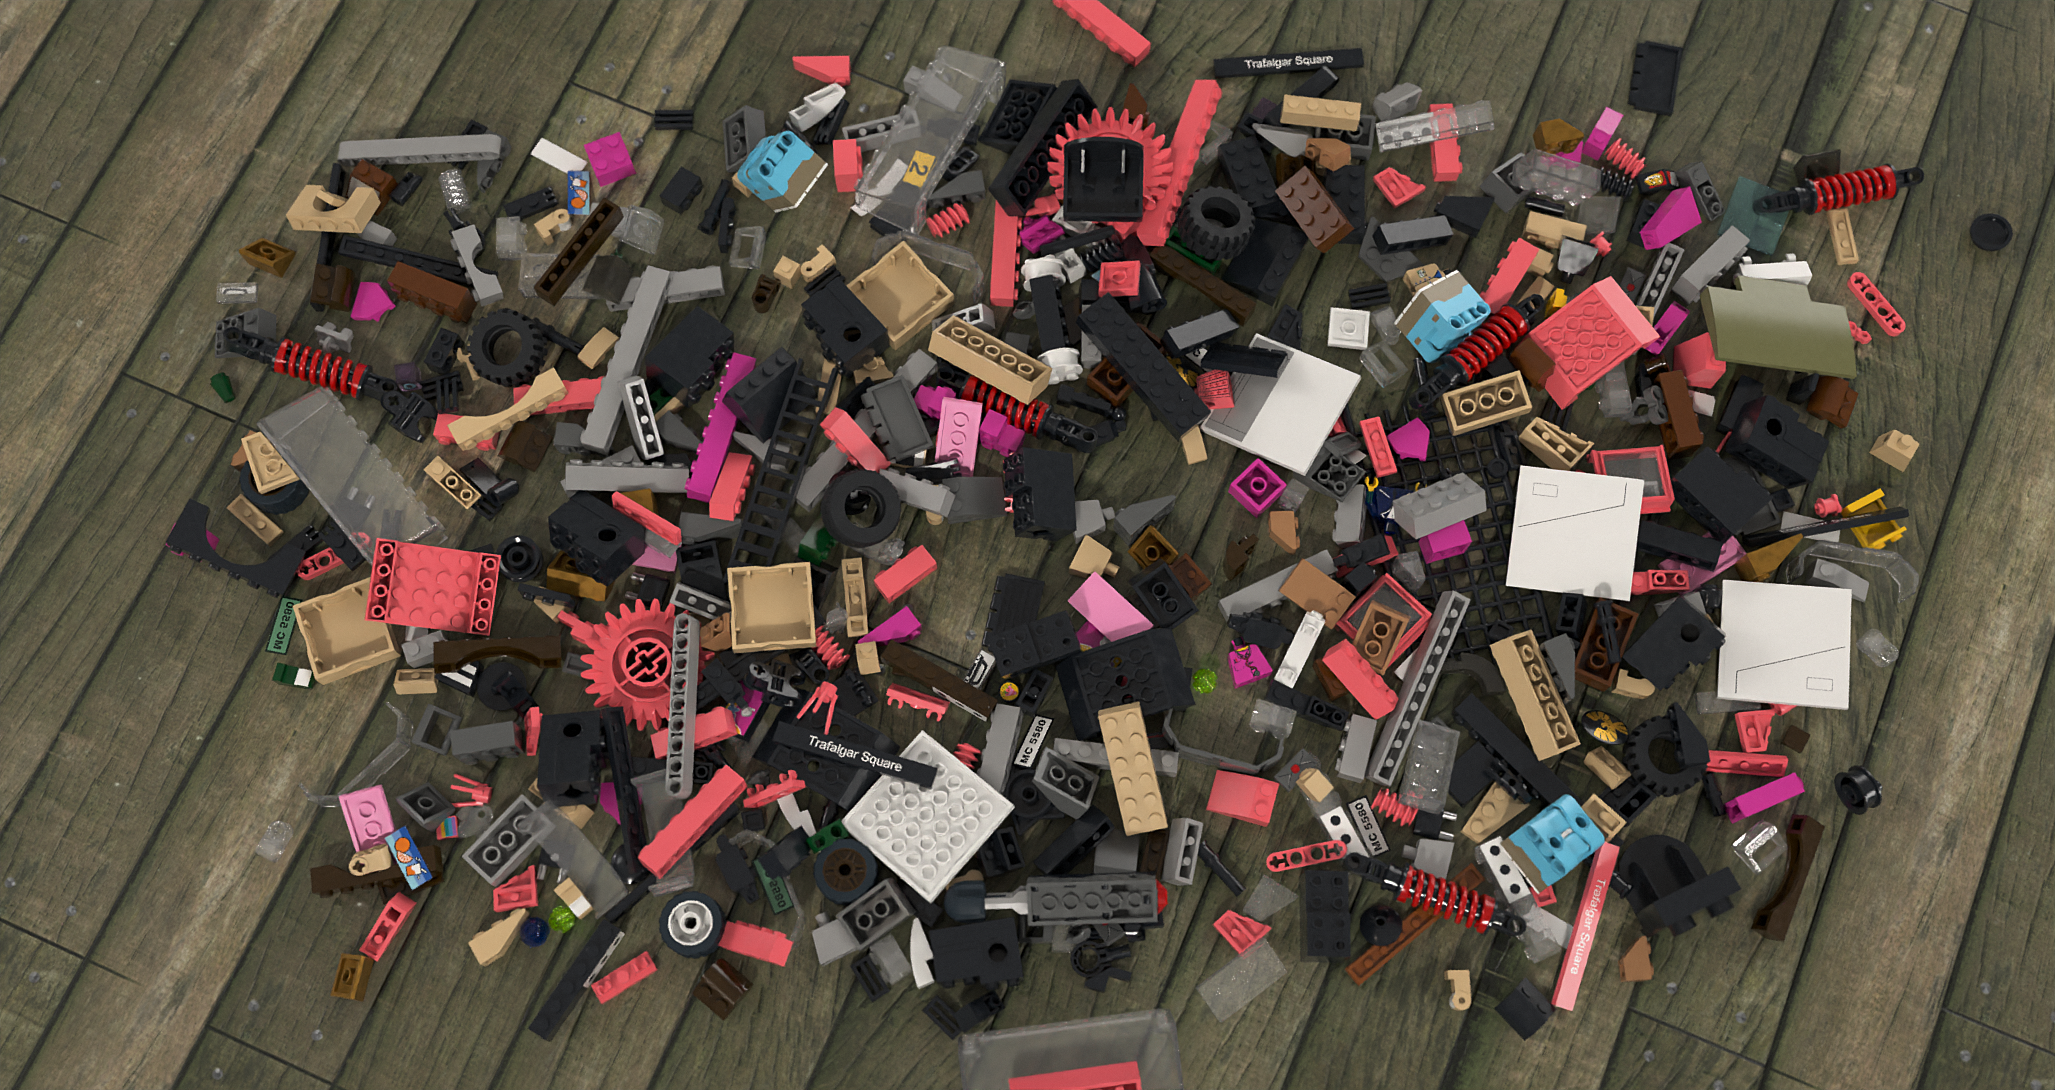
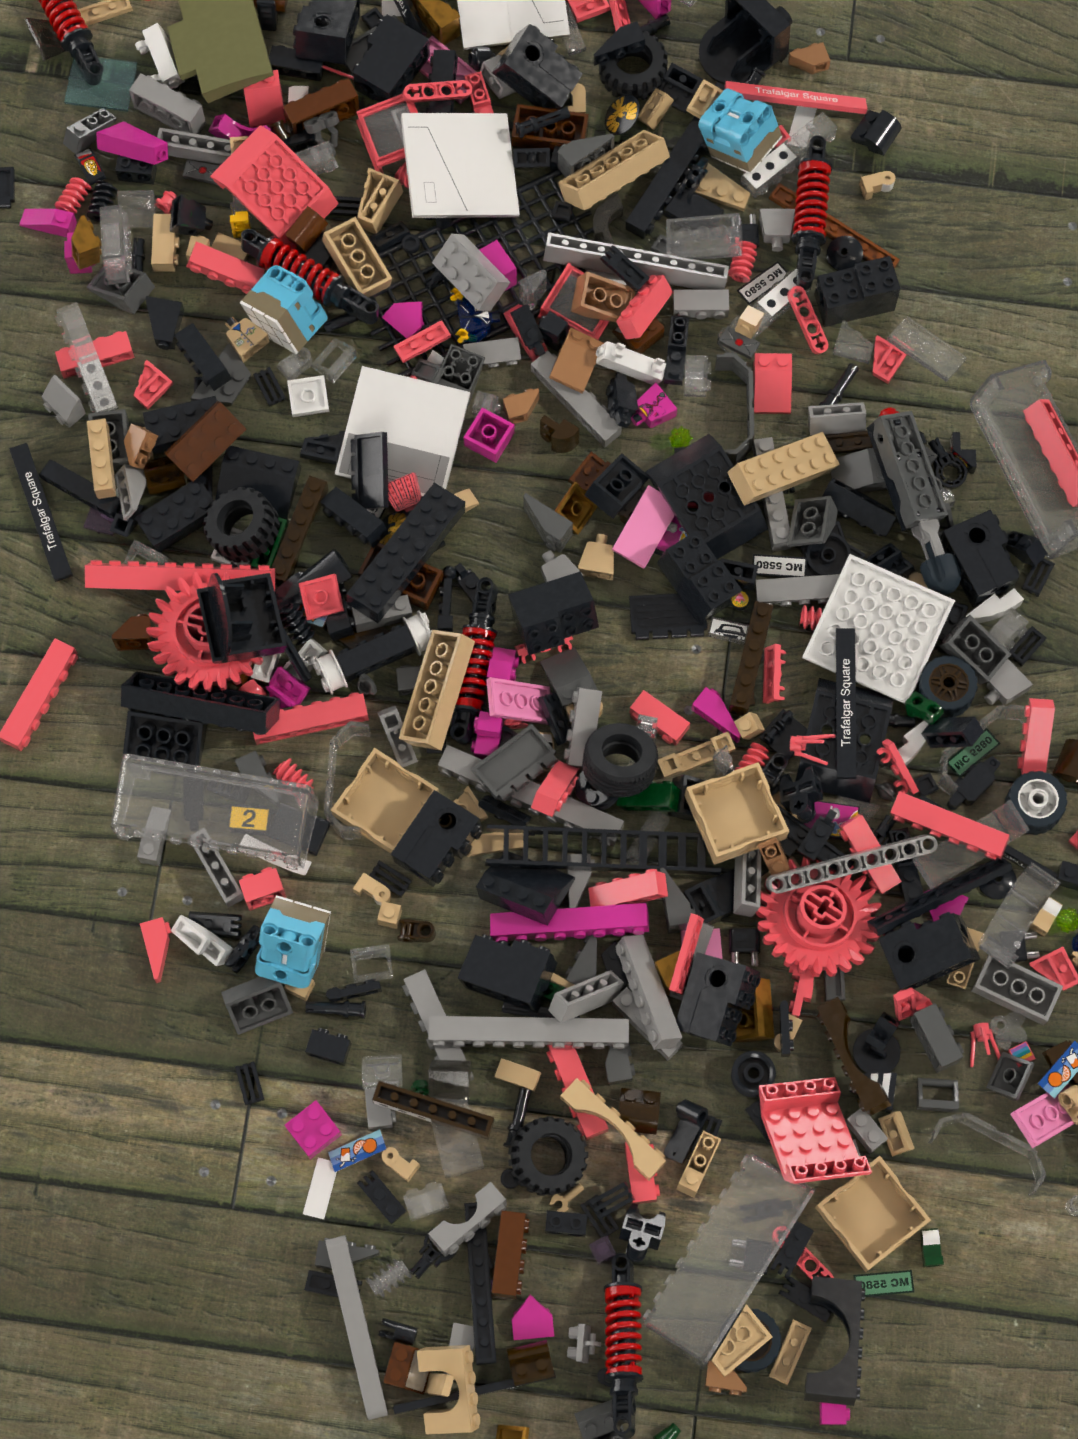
camera: 105 degrees left, 0 degrees up
none -> coral beam [402,80,472,103]
none -> black hinge [600,245,650,293]

